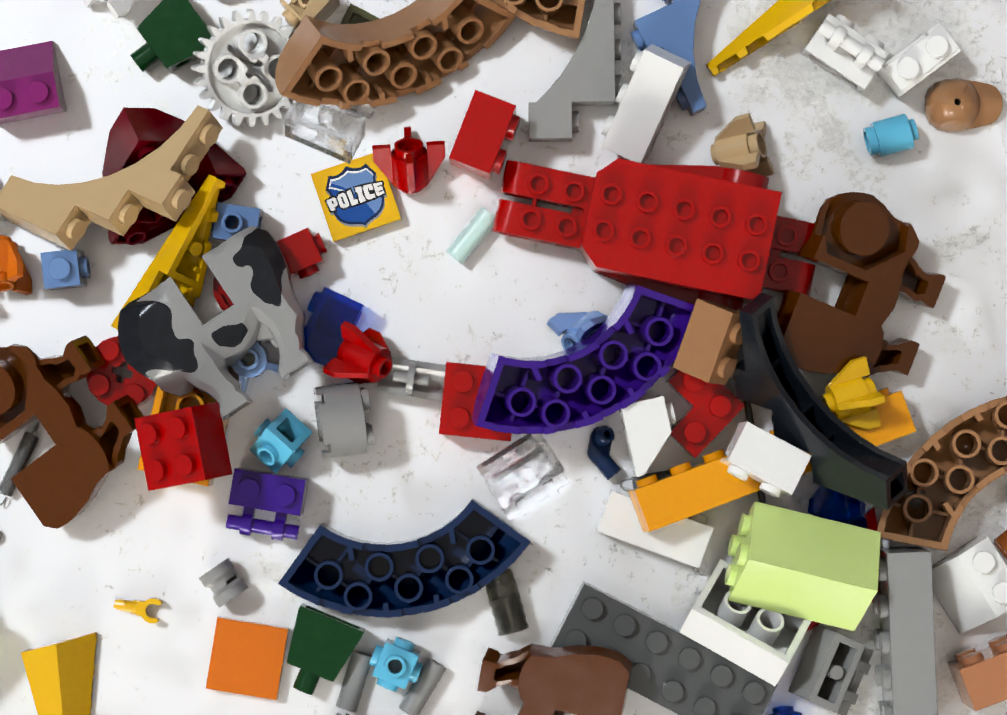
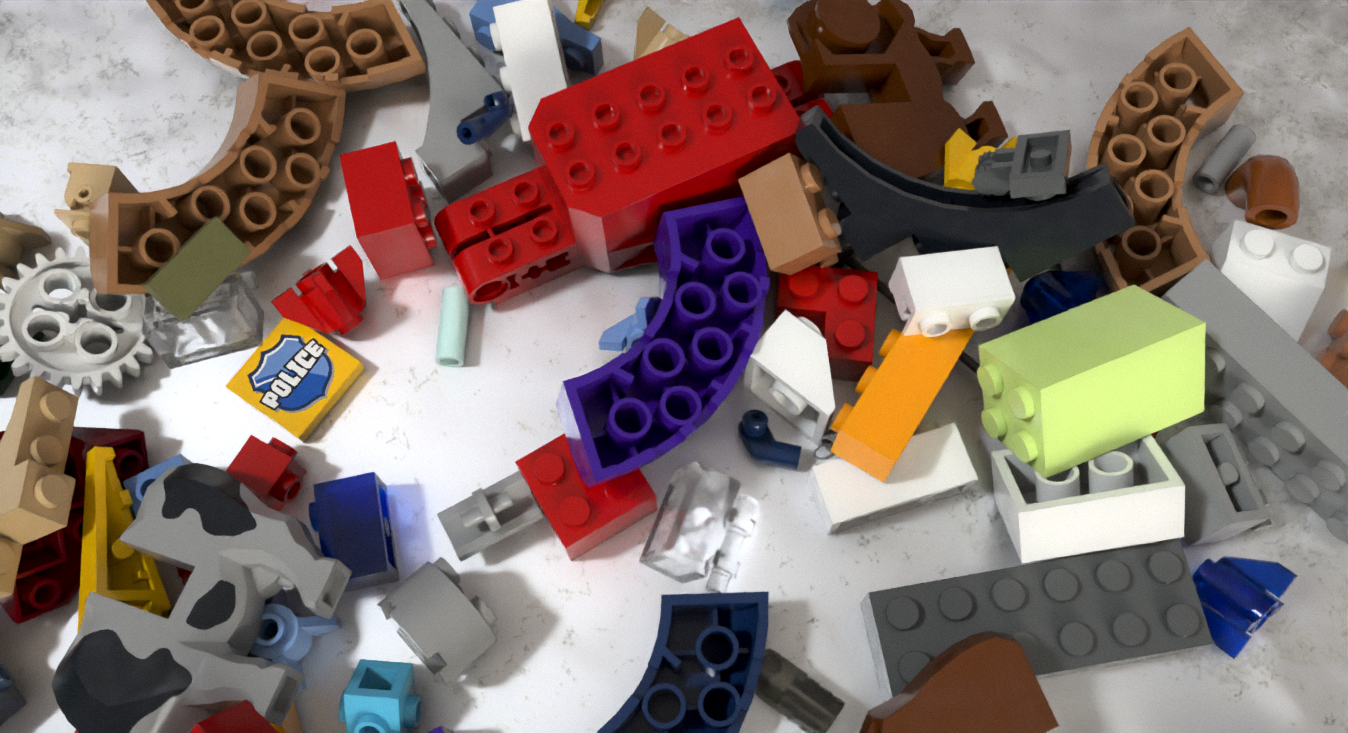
camera: 35 degrees left, 20 degrees down
red brick [323,321,392,384] -> none
none -> olive tile [142,216,252,322]
none -> dark blue arm [456,90,513,145]
none -> dark grey hinge [971,130,1072,201]

